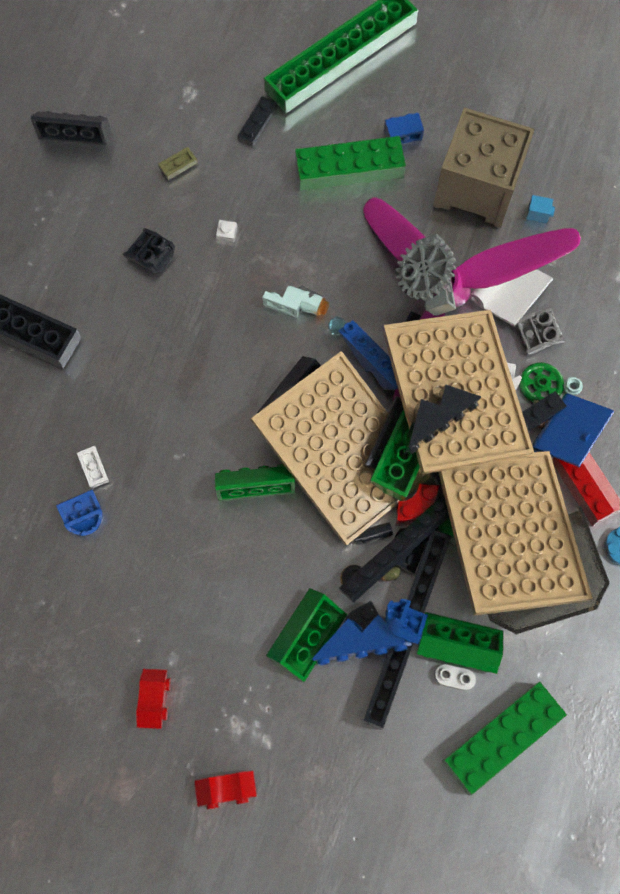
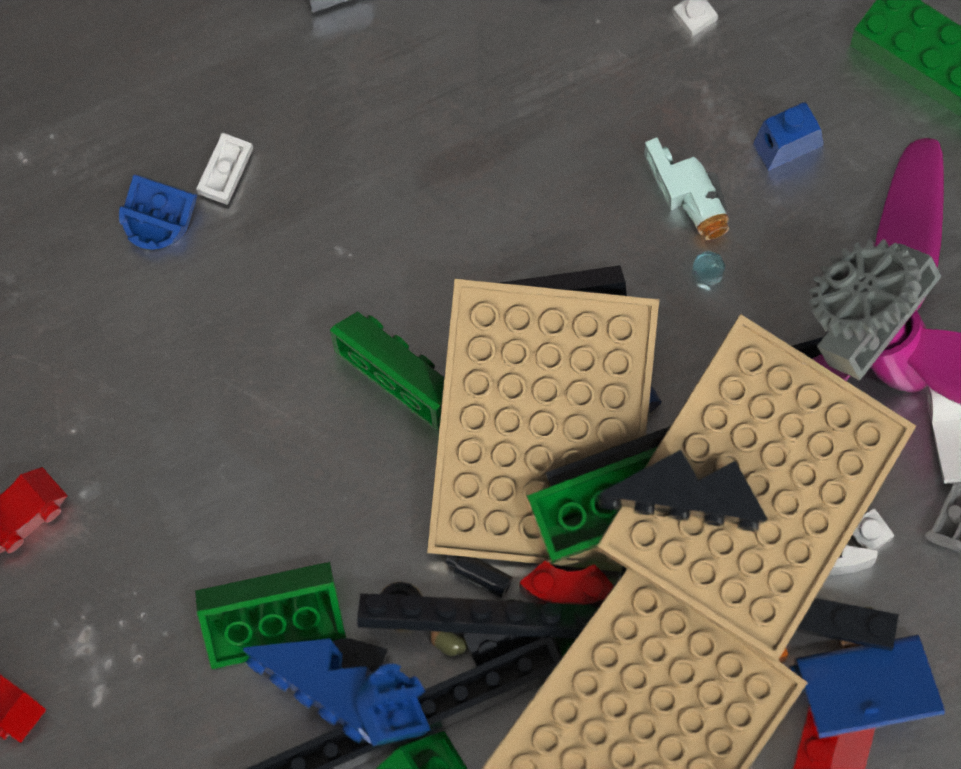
camera: 50 degrees right, 0 degrees up
blue slope [338,320,398,390] -> none
green plate [520,362,564,403] -> none
light aqua plate [564,377,583,396] -> none
none -> blue torso [753,102,824,171]

